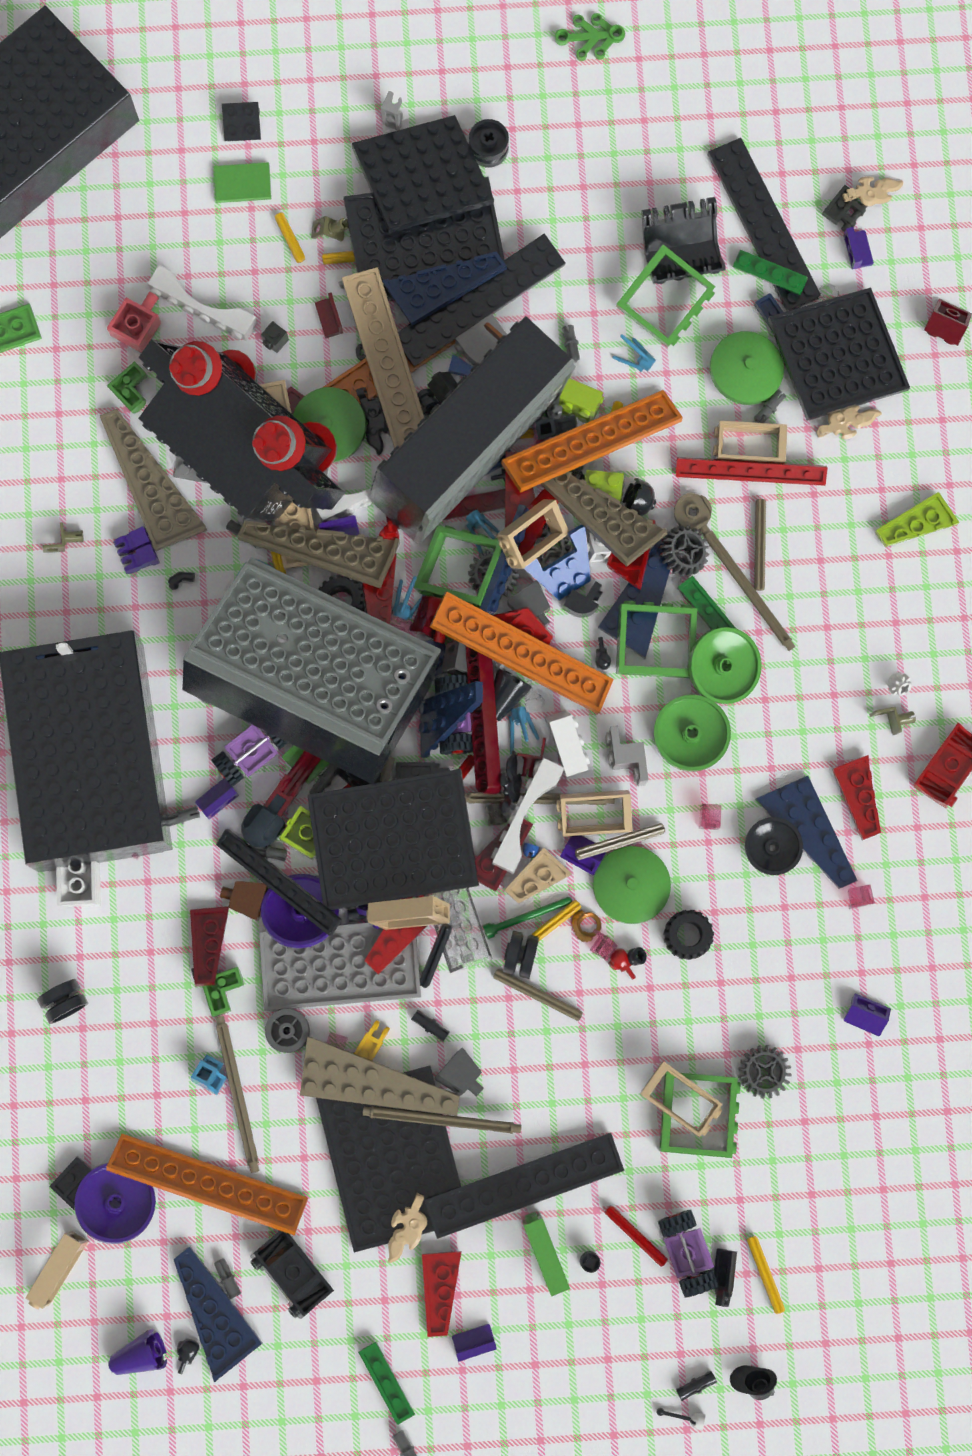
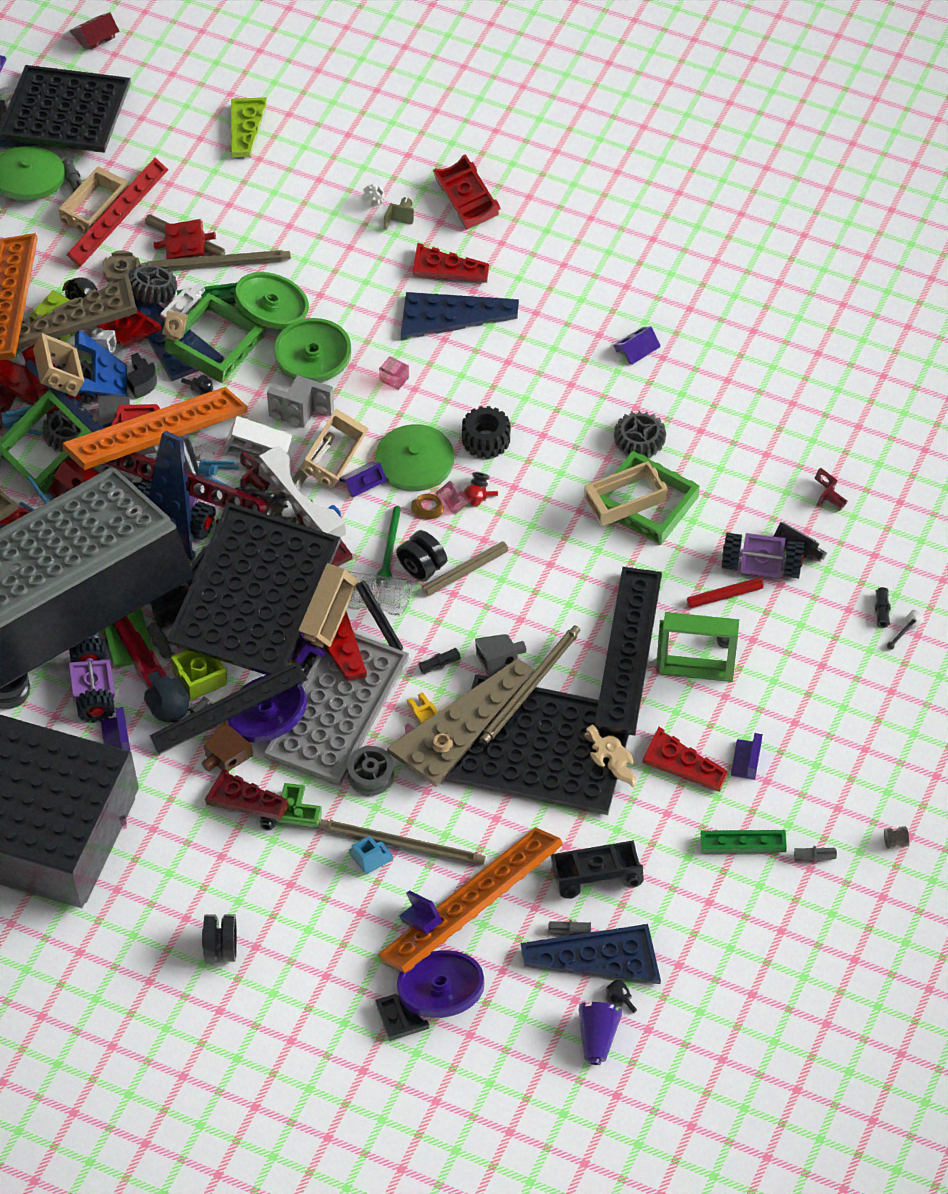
camera: 60 degrees left, 25 degrees down
tan window [25,1231,89,1309] -> none
white slope [56,861,101,907] -> none
tan wing [504,848,572,904] -> none
yellow axle [532,900,581,941] -> none
axle [575,823,665,860] -> none
black piece [730,1365,777,1400] -> none
black dish [744,817,803,875] -> none
yellow axle [747,1236,785,1314] -> none
tan piece [816,406,882,439] -> none
clear pink panel [847,885,875,910] -> none
none -> red plate [153,219,216,259]
none -> white hinge [160,281,205,320]
none -> tan brick [162,310,188,341]
none -> dark purple panel [399,890,442,934]
none -> tan plate [433,733,453,753]
none -> dark red bracket [815,468,848,511]

